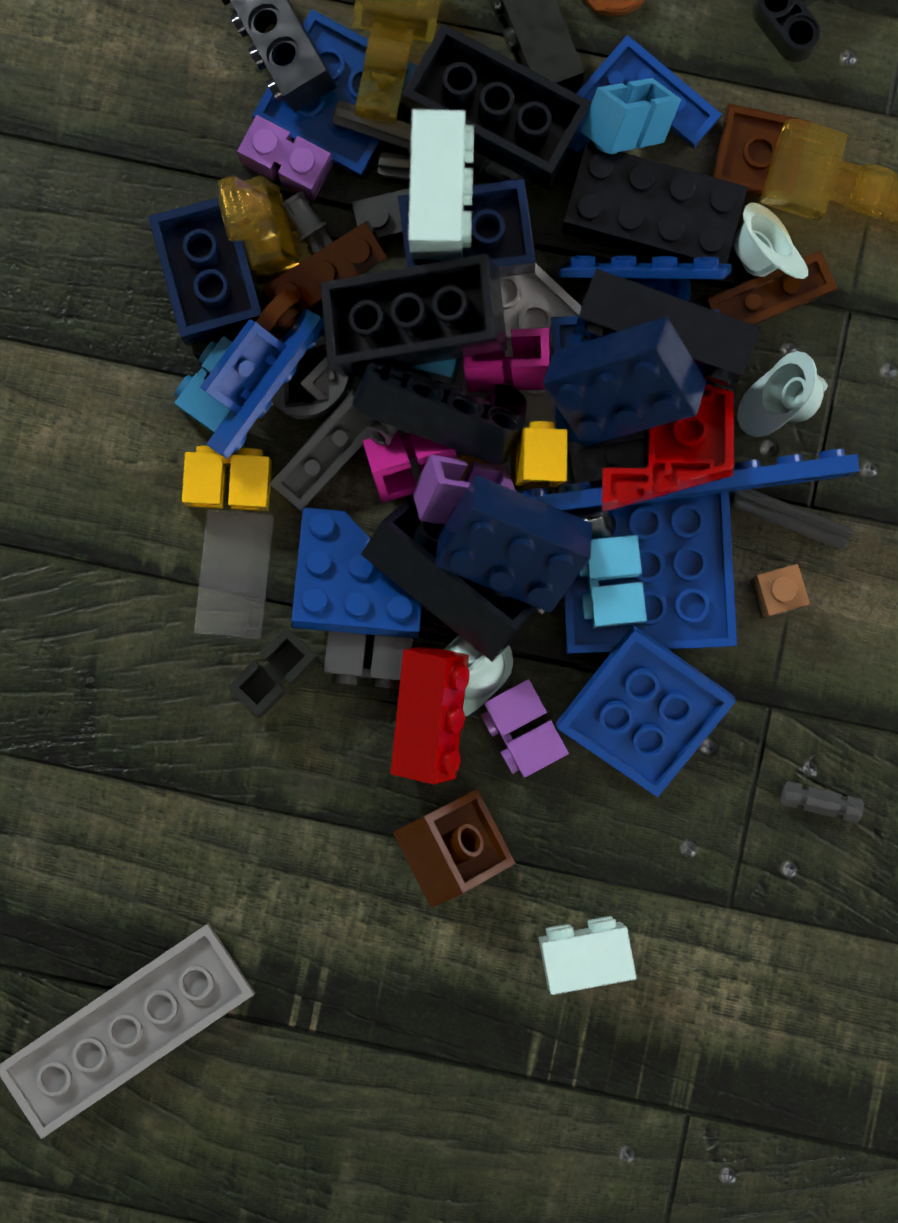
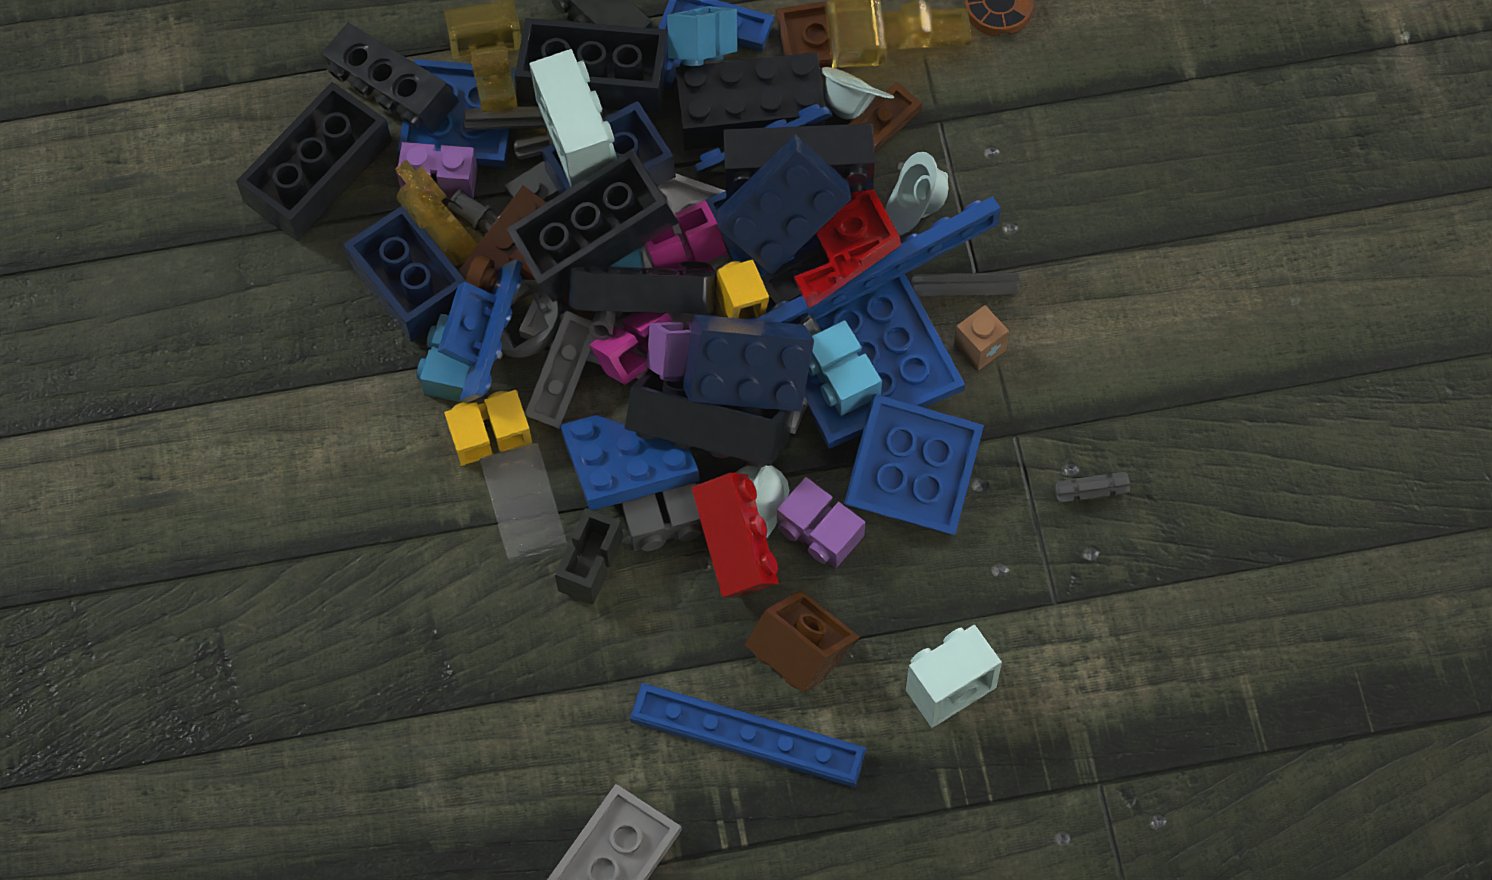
camera: 20 degrees left, 20 degrees down
none -> black brick [236,82,392,241]
none -> blue tile [630,683,867,788]

